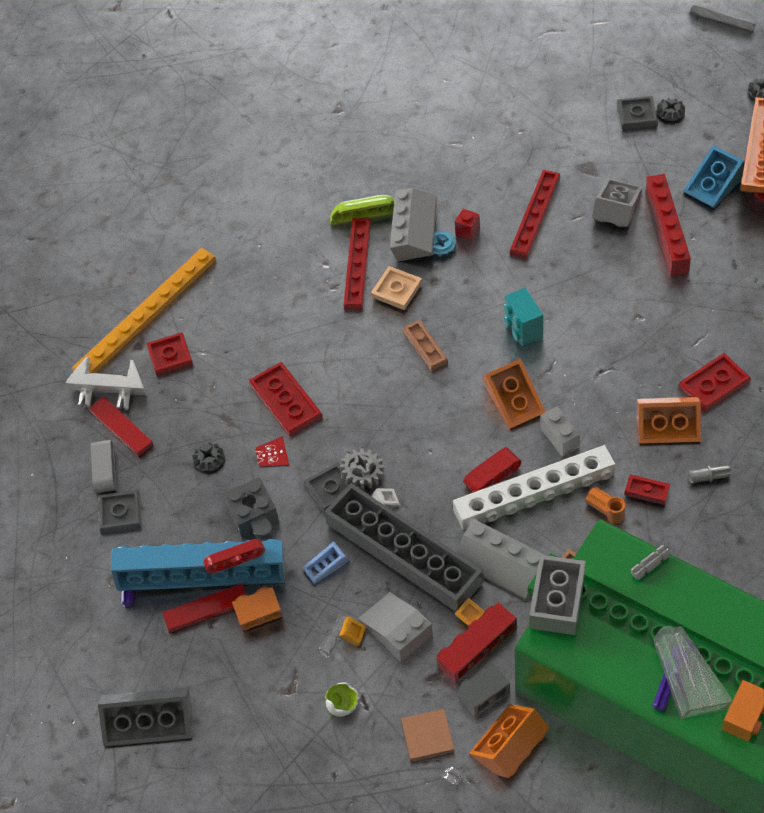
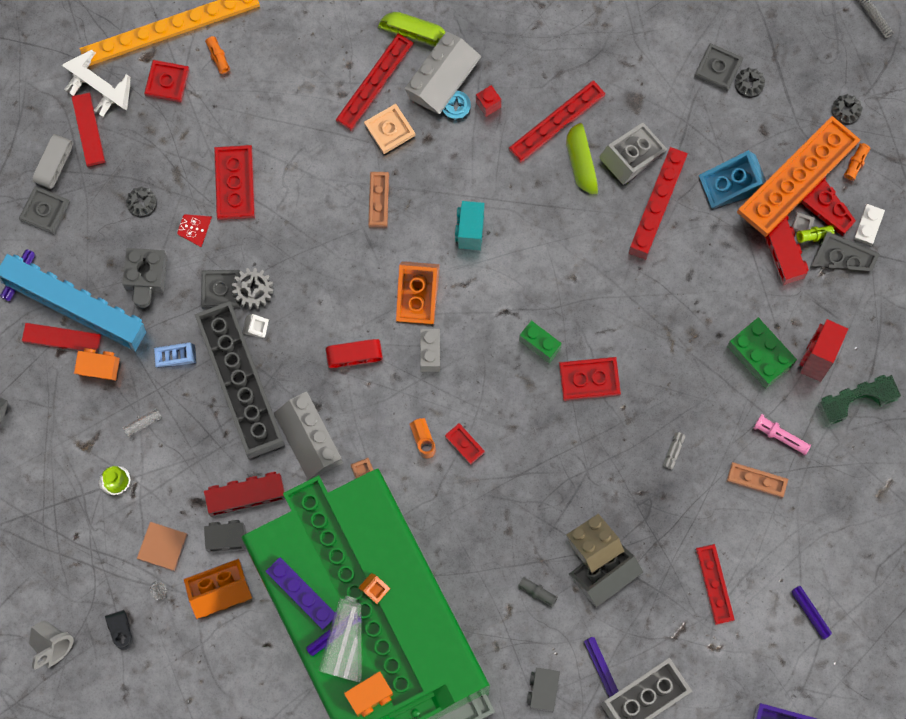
camera: 25 degrees right, 20 degrees up
red beam [203,539,266,573] -> none
light orange tile [339,616,366,647] -> none
light grey slope [358,592,433,662] -> none
white brick [453,445,615,530] -> none
light orange plate [455,598,485,627] -> none
light grey brick [529,555,586,635] -> none
light grey axle [631,545,670,580] -> none
orange slope [637,397,701,443] -> none
light grey axle [689,466,731,484] -> none
none -> orange pin [205,36,230,74]
none -> dark purple plate [265,557,338,630]
none -> orange slope [359,573,390,604]
none -> green brick [519,320,562,363]
none -> lime brick [566,123,598,194]

